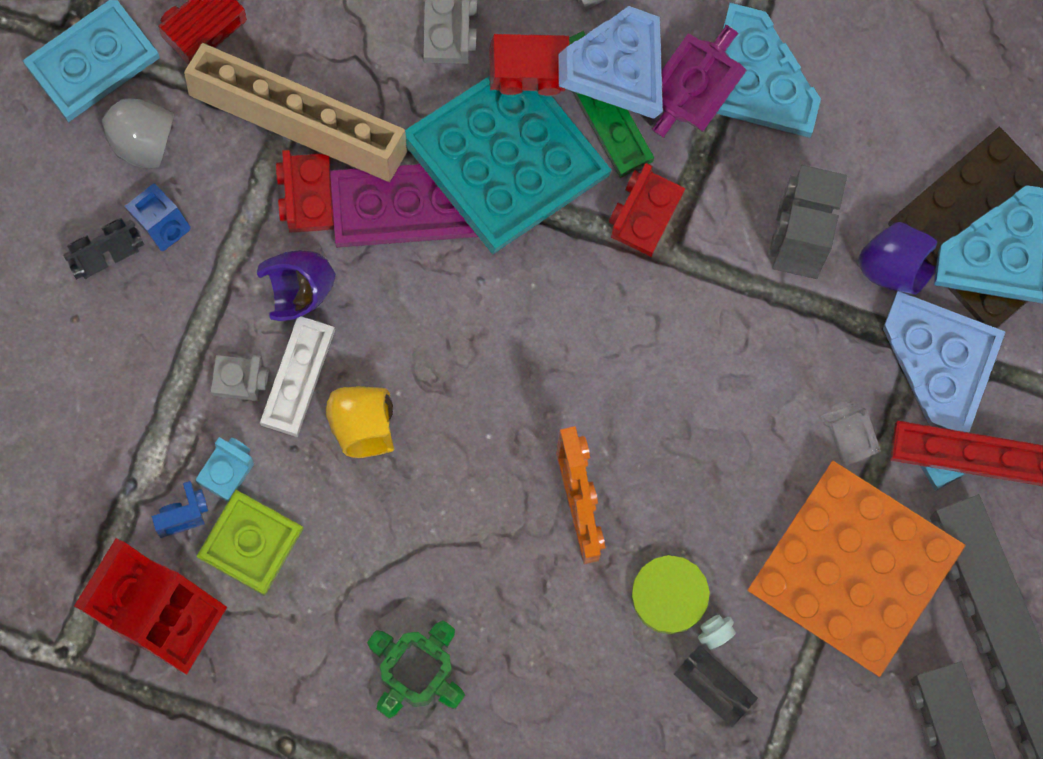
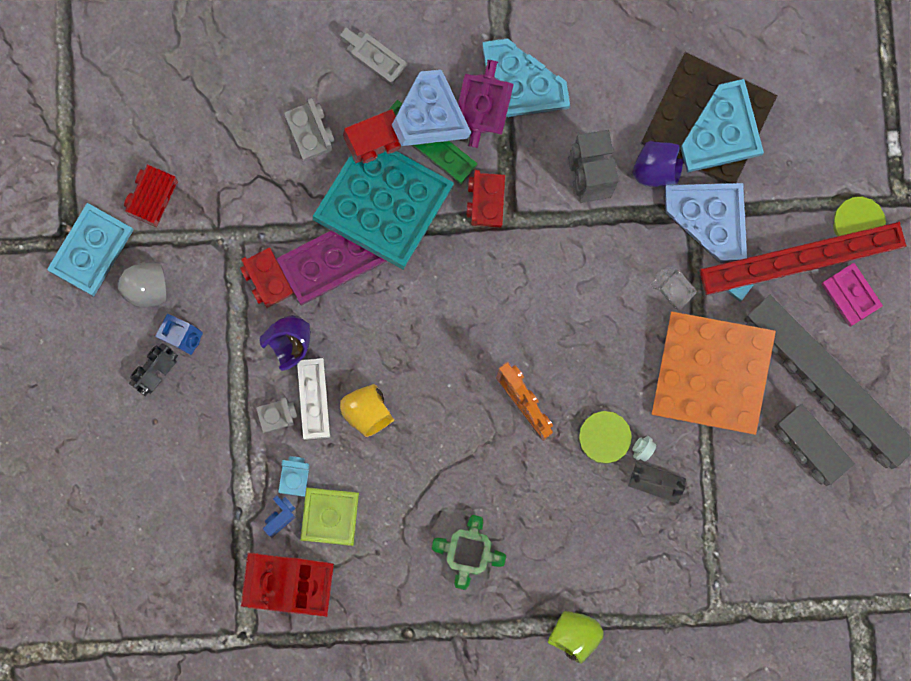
camera: 25 degrees left, 5 degrees up
tan brick [184,43,407,182] -> none

